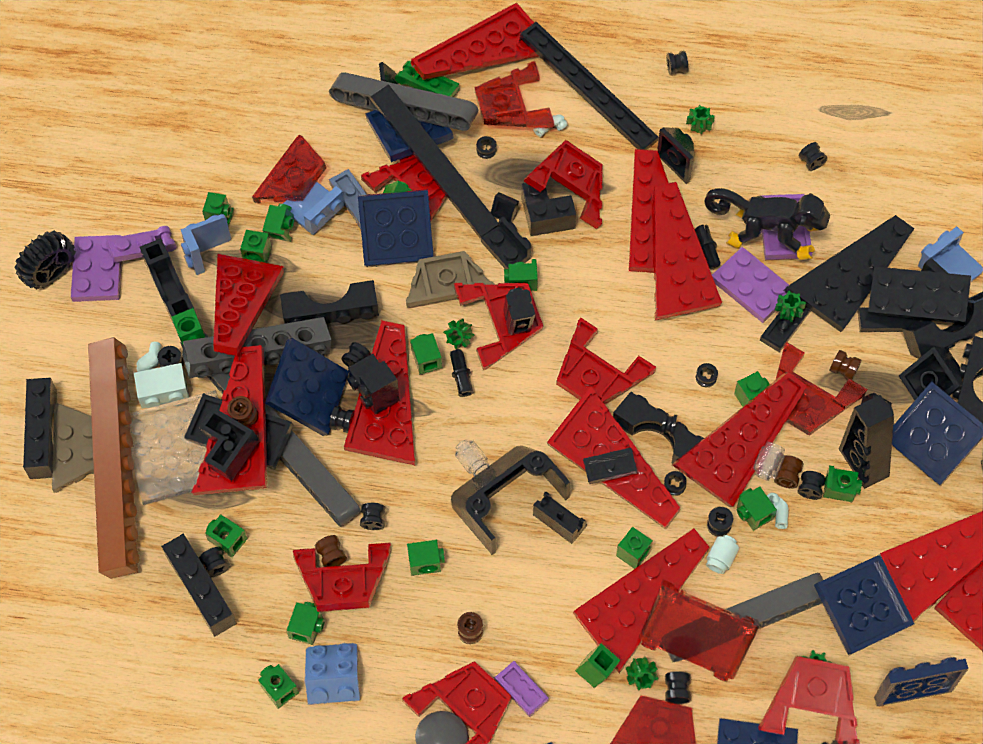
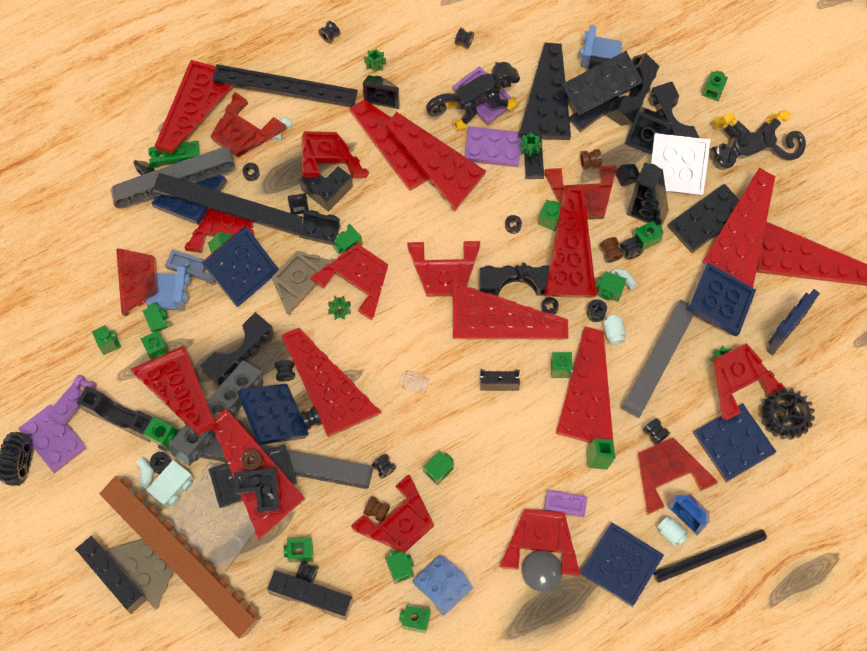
camera: 40 degrees left, 5 degrees up
medium blue bracket [181,214,231,275] -> none
black brick [347,354,400,415] -> none
green brick [410,333,442,375] -> none
black axle [450,349,474,397] -> none
black windscreen [451,446,570,555] -> none
reddish brown wheel [457,612,483,644] -> none
black brick [503,288,535,335] -> none
black plate [583,447,637,484] -> none
green gear [625,656,659,690] -> none
clear red windscreen [638,579,760,682] -> none
black axle [695,224,721,269] -> none
clear brick [753,442,785,481] -> none
none -> black plate [668,184,739,253]

